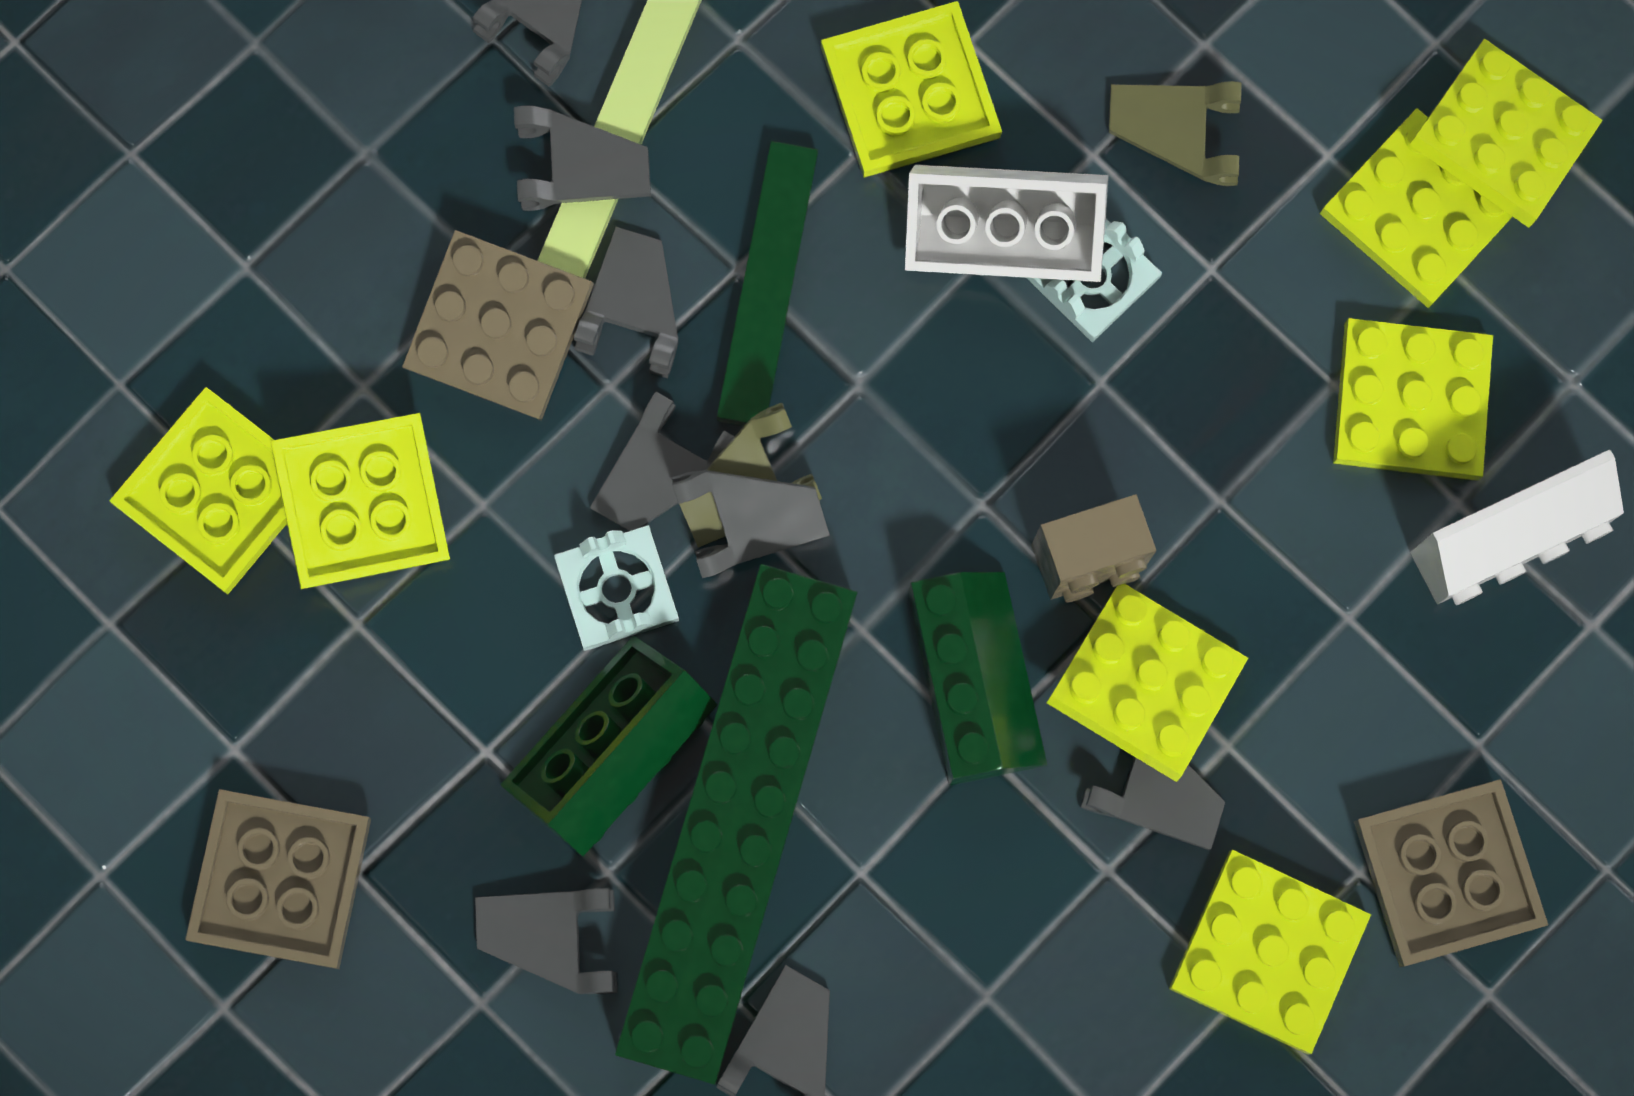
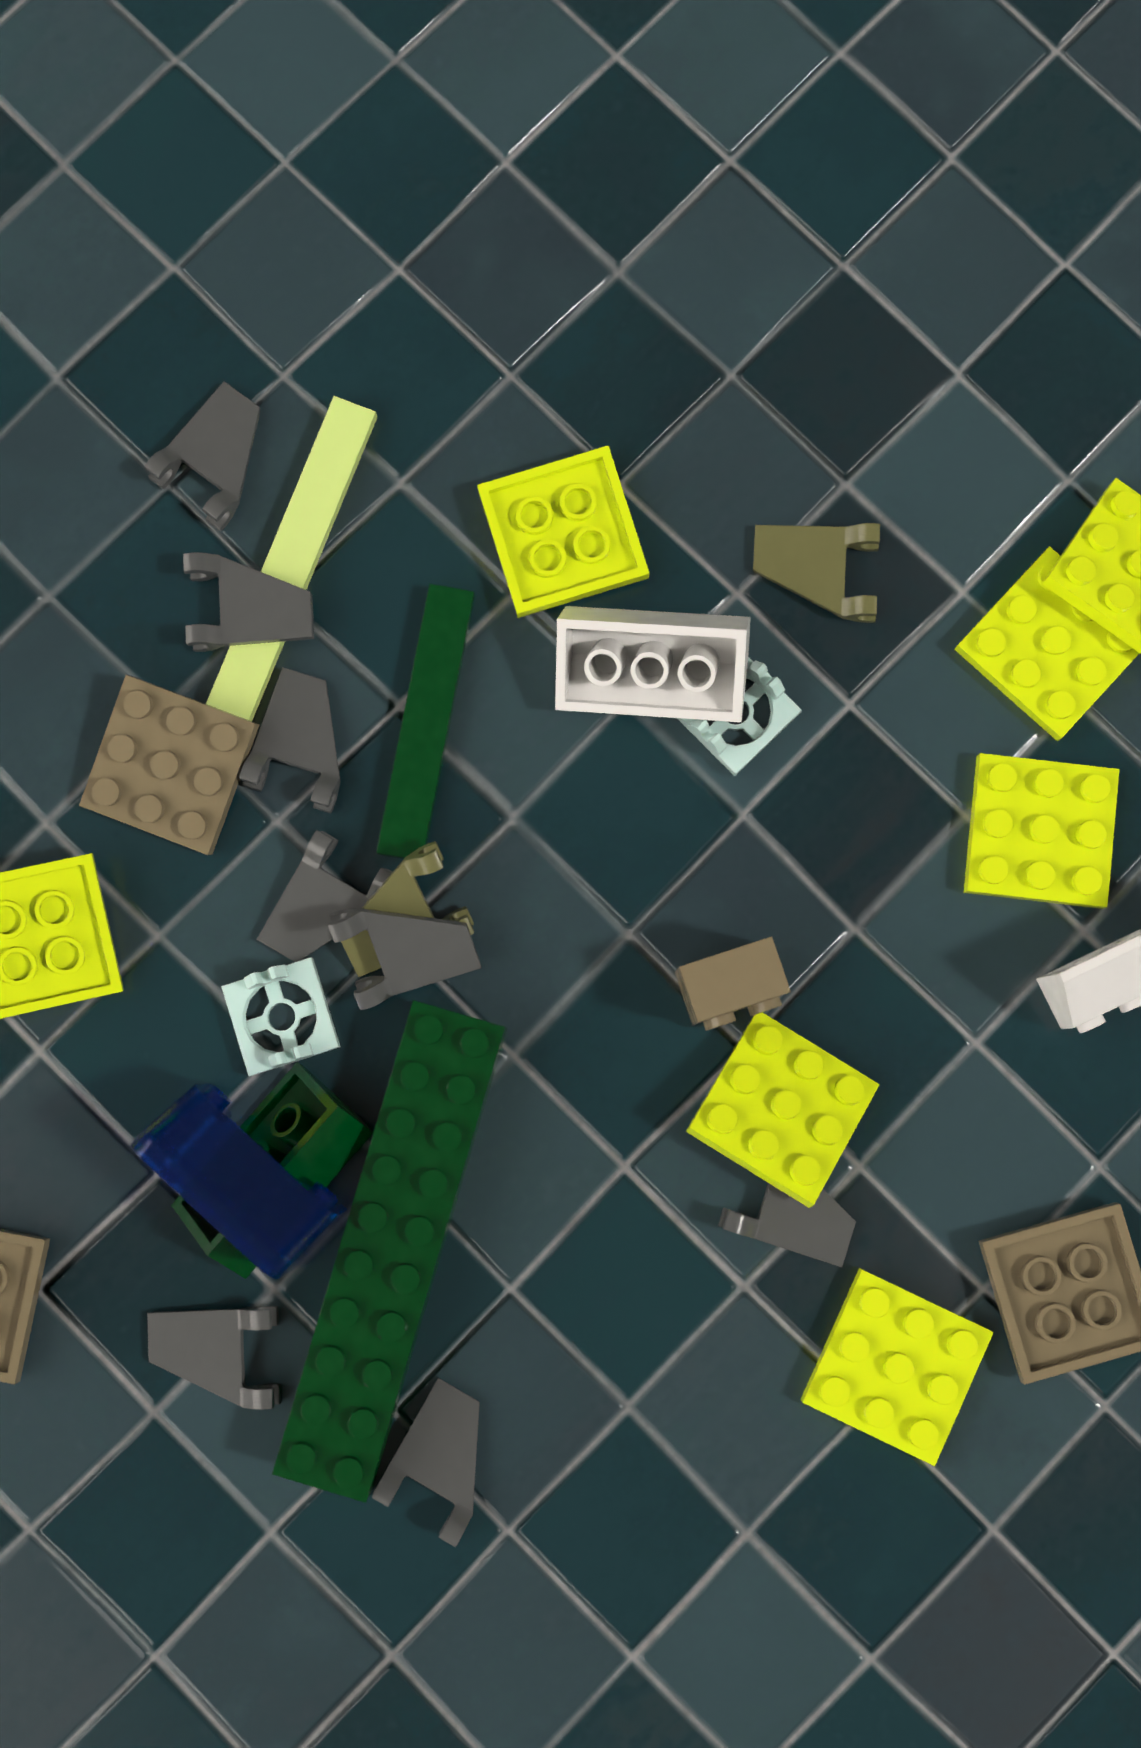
camera: 10 degrees right, 5 degrees up
dark green slope [908,572,1047,786] -> none
none -> clear blue windscreen [130,1083,348,1280]

